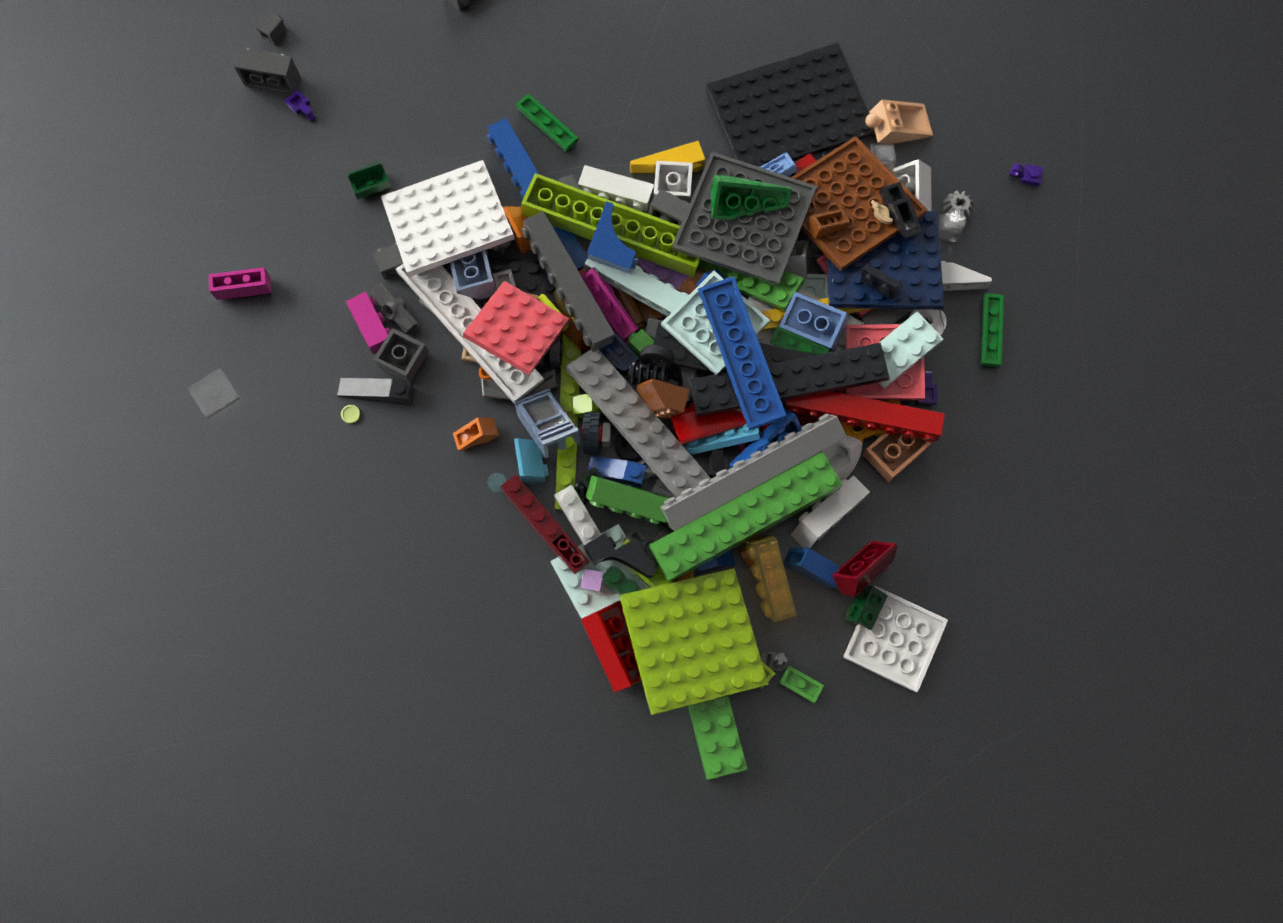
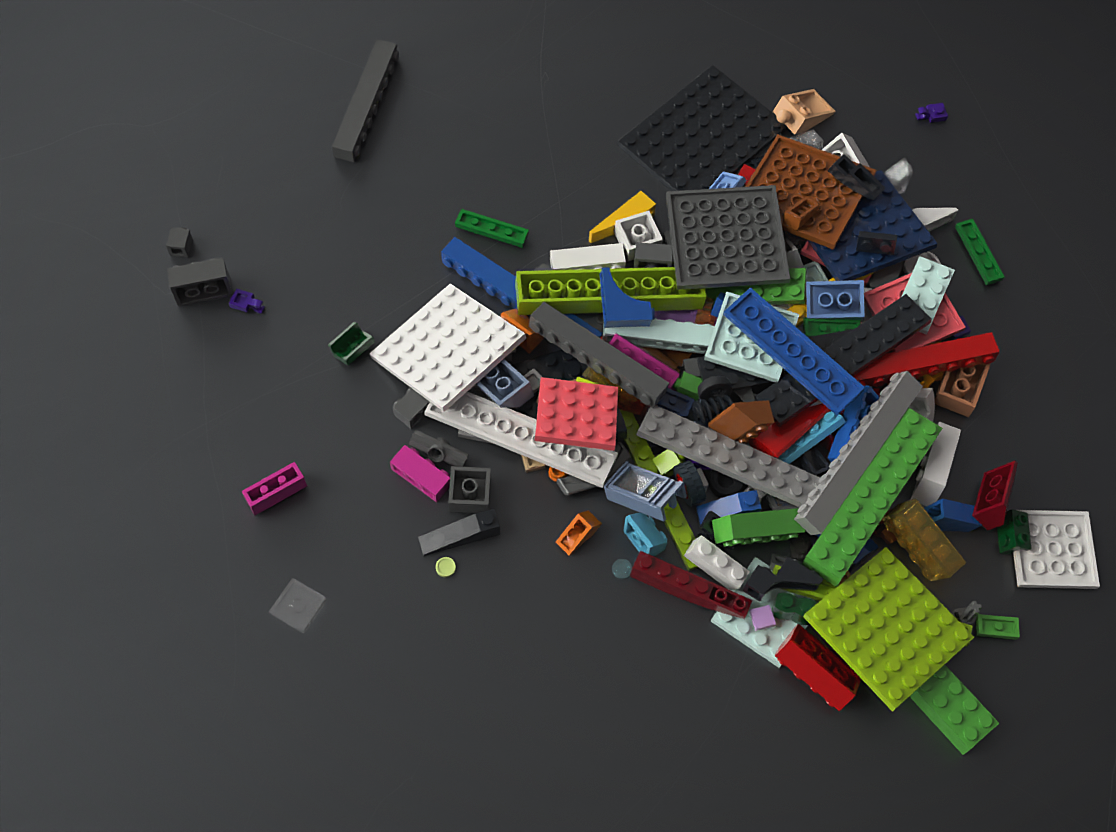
camera: 30 degrees left, 10 degrees down
green wedge [711,175,792,220] -> none
tan piece [871,200,893,225] -> none
light grey gear [943,191,975,223] -> none

